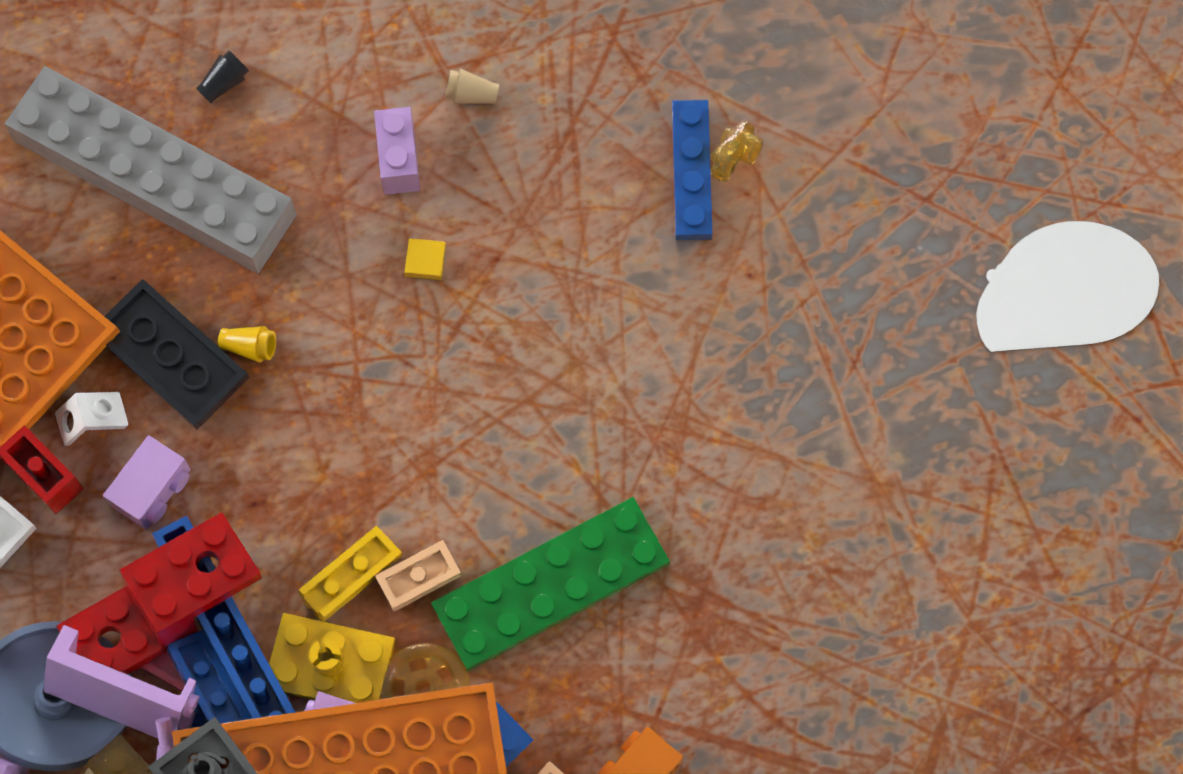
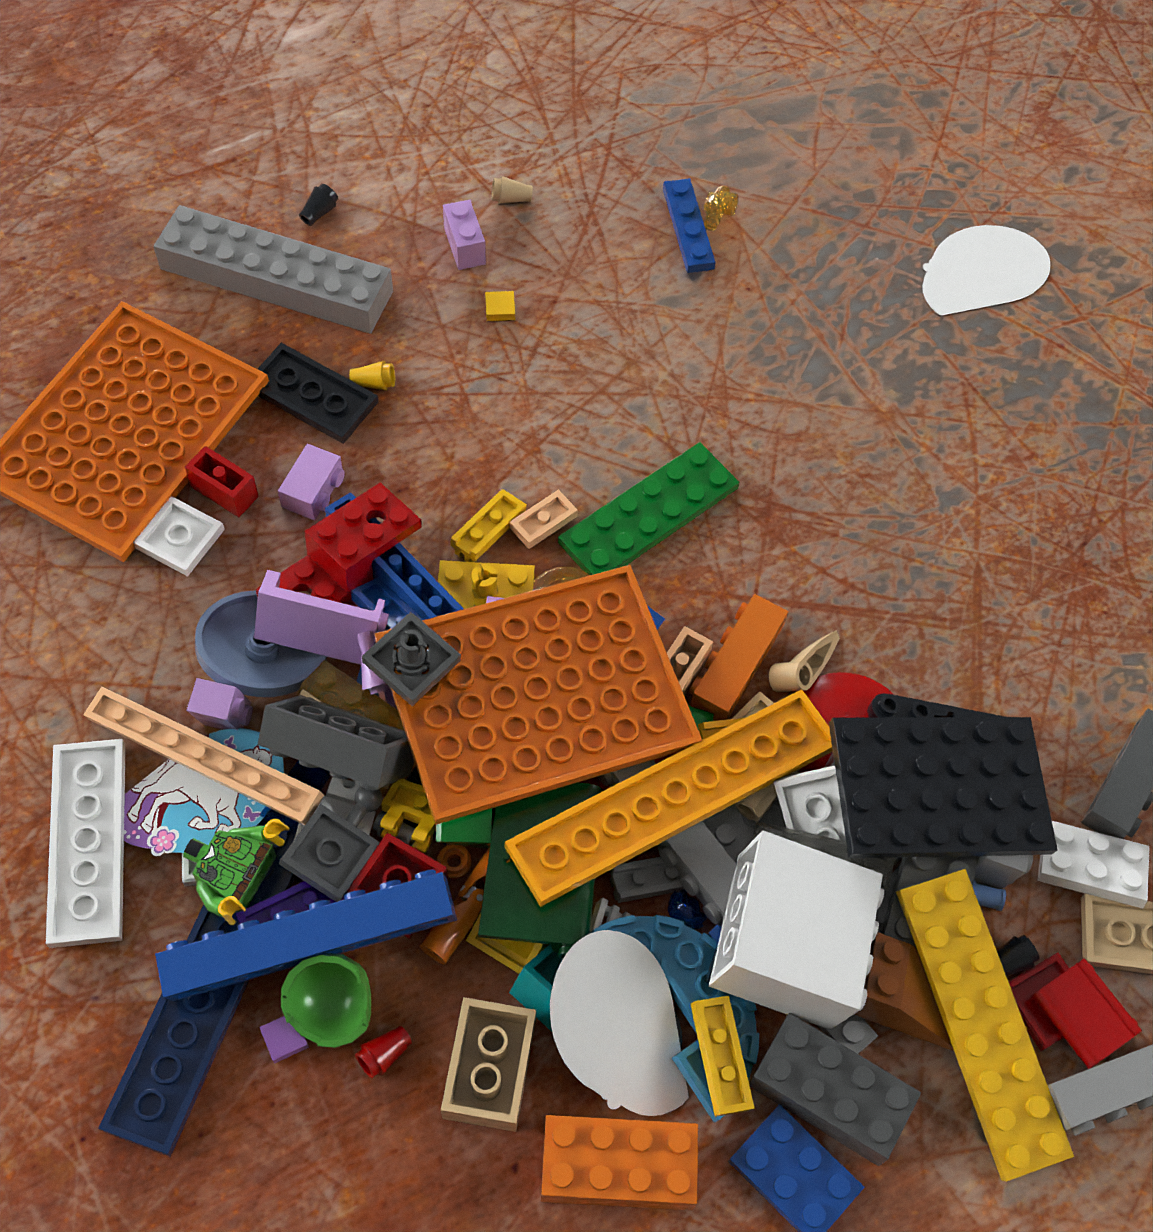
camera: 15 degrees left, 10 degrees down
white bracket [55,392,128,446] -> none

